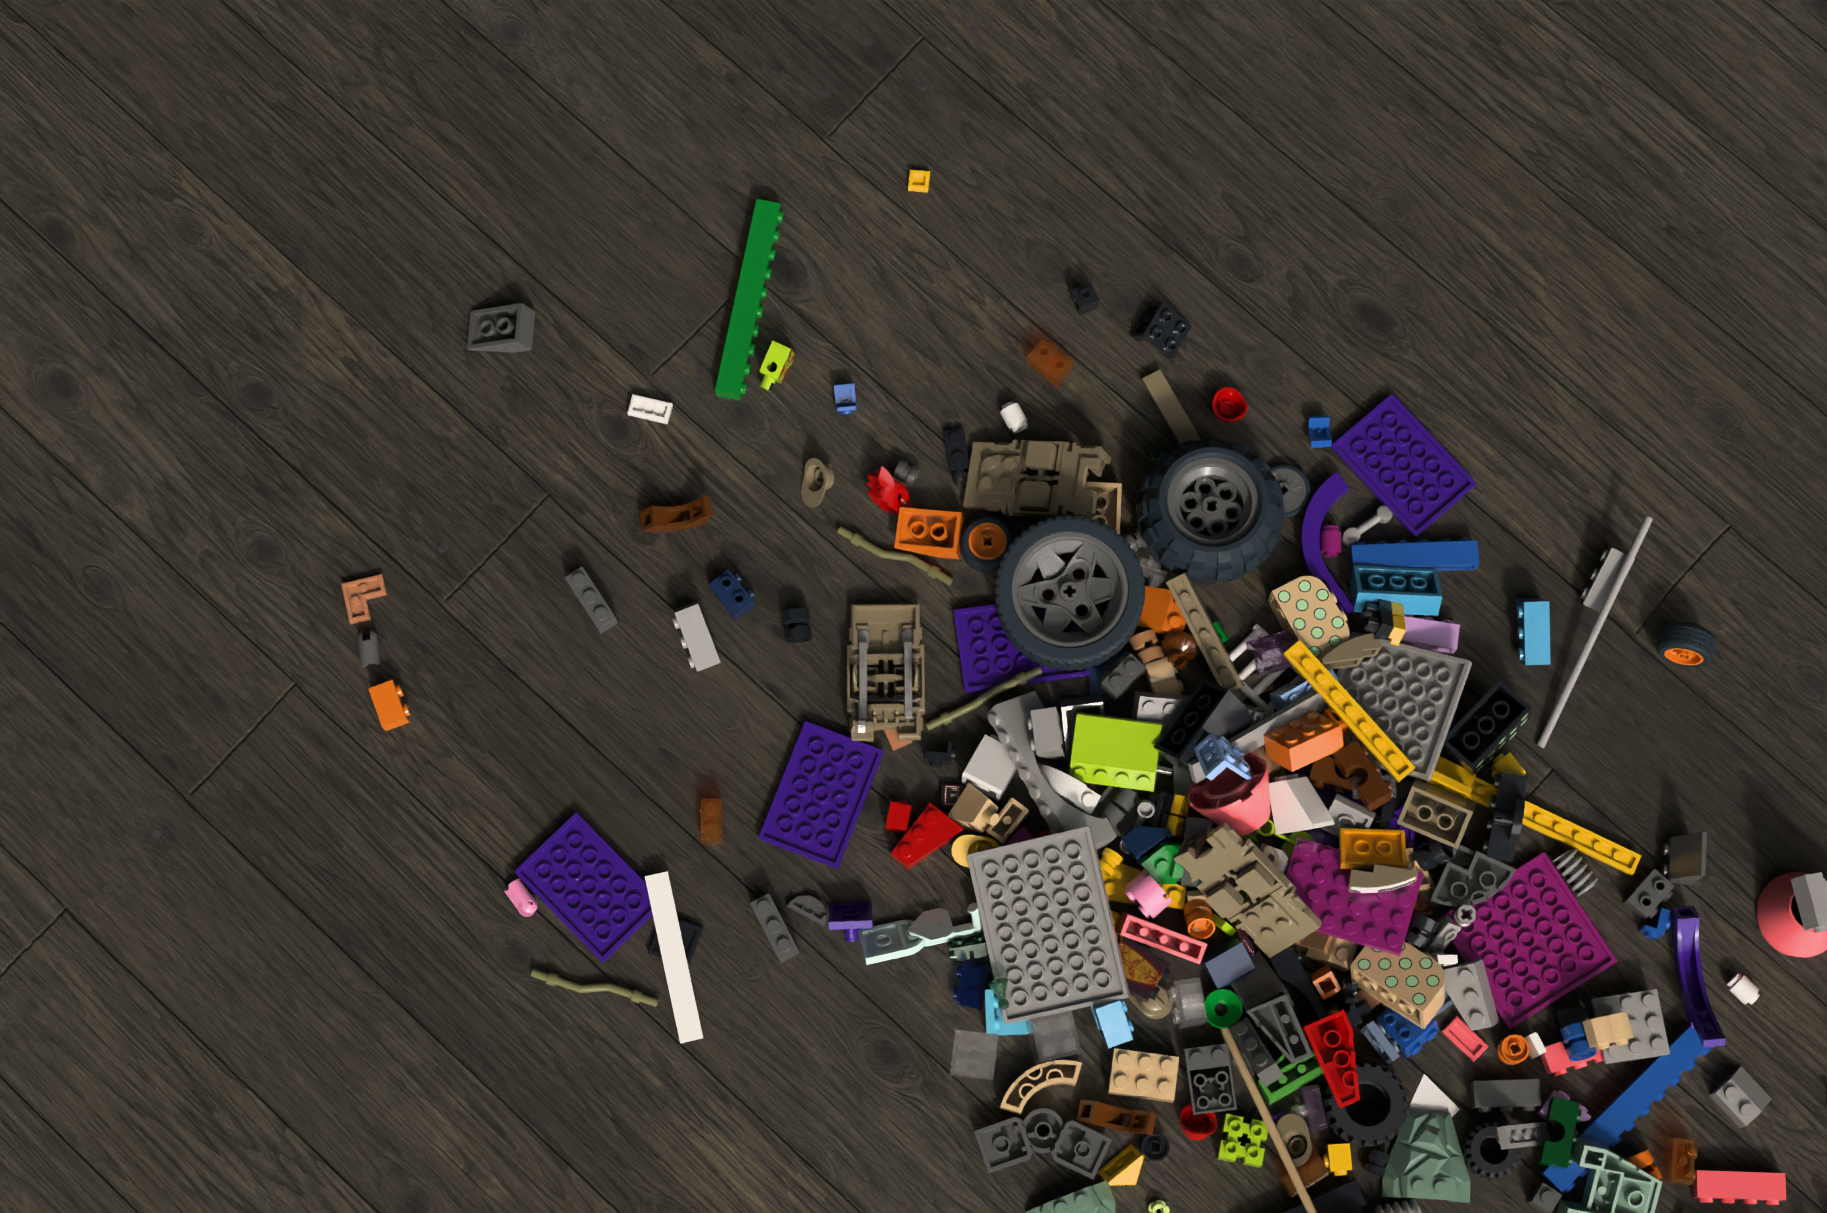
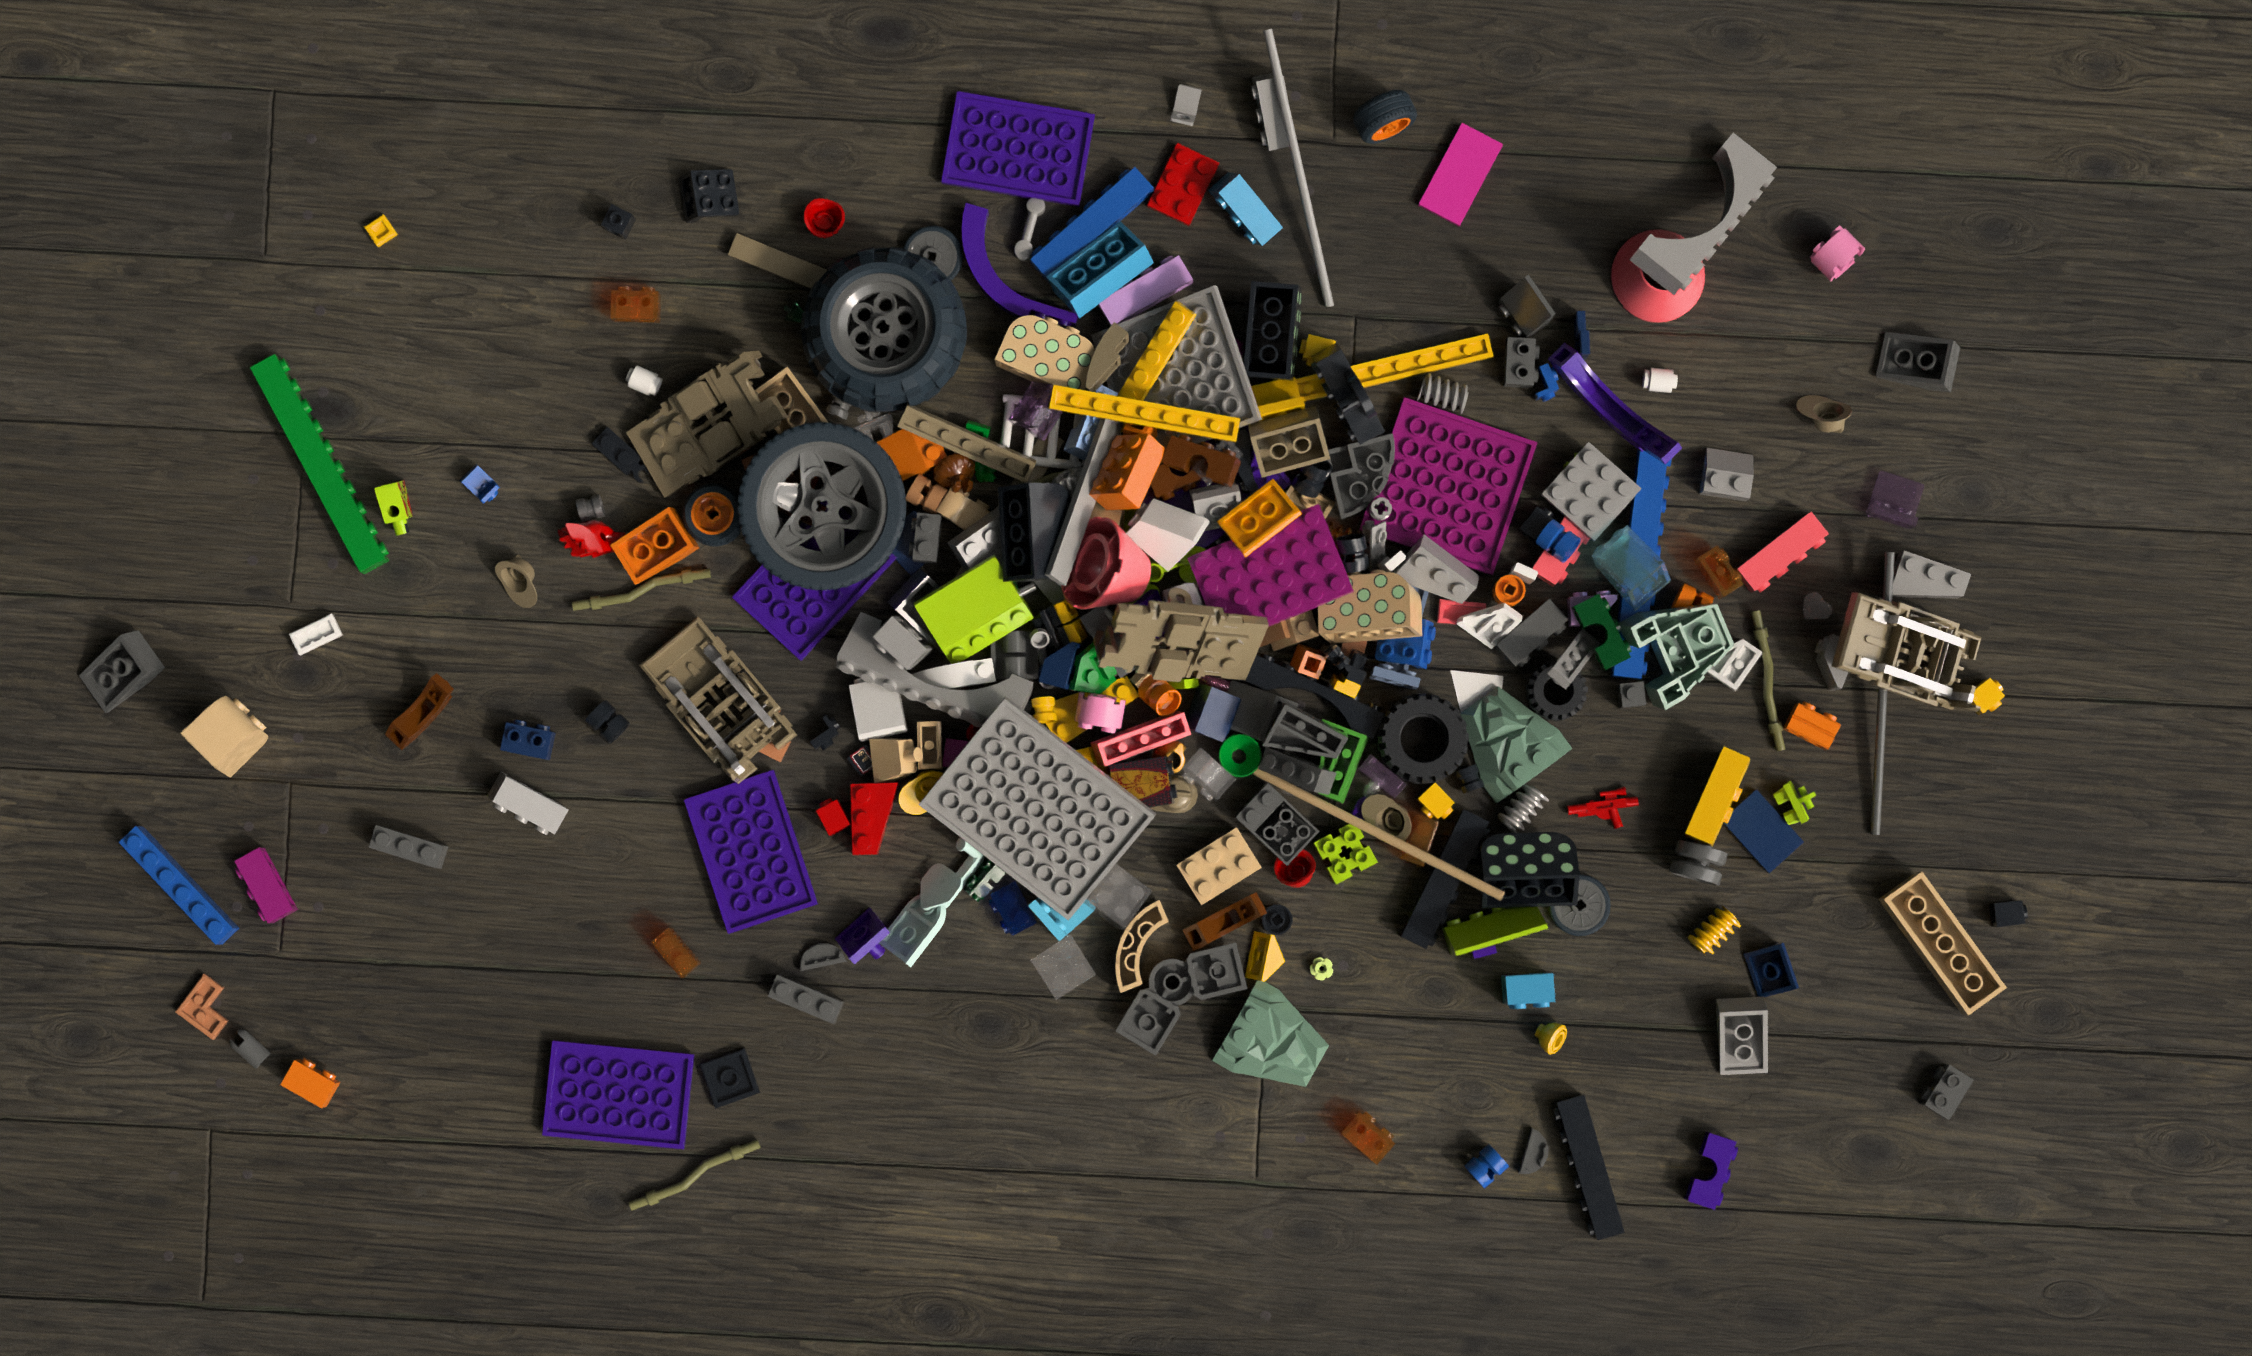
camera: 40 degrees left, 10 degrees up
bright pink piece [504,879,537,917] -> none
white sticker [645,871,703,1043] -> none
olive bar [925,666,1042,731] -> none
clear green piece [988,975,1009,1010] -> none
brick [1091,999,1134,1048] -> none
light blue bracket [1194,732,1252,781] -> none
red wedge [1301,1009,1360,1108] -> none
blue bracket [1308,415,1332,448] -> none
magenta brick [1320,525,1341,557] -> none
dark tan slope [1348,864,1418,893] -> none
black hips [1362,599,1406,646] -> none
tan brick [1582,1012,1634,1050] -> none
none -> blue brick [119,826,239,945]
none -> tan brick [181,696,268,778]
none -> magenta brick [235,847,298,923]
none -> green plant [975,461,997,482]
none -> yellow plate [1118,301,1197,432]
none -> red plate [1147,143,1219,227]
none -> pearl gold piece [1151,741,1186,774]
none -> light grey bracket [1170,84,1201,126]
none -> dark pink tile [1418,123,1503,227]
none -> white wing [1457,603,1522,649]
none -> dark blue tile [1573,311,1590,361]
none -> clear light blue slope [1591,525,1671,611]

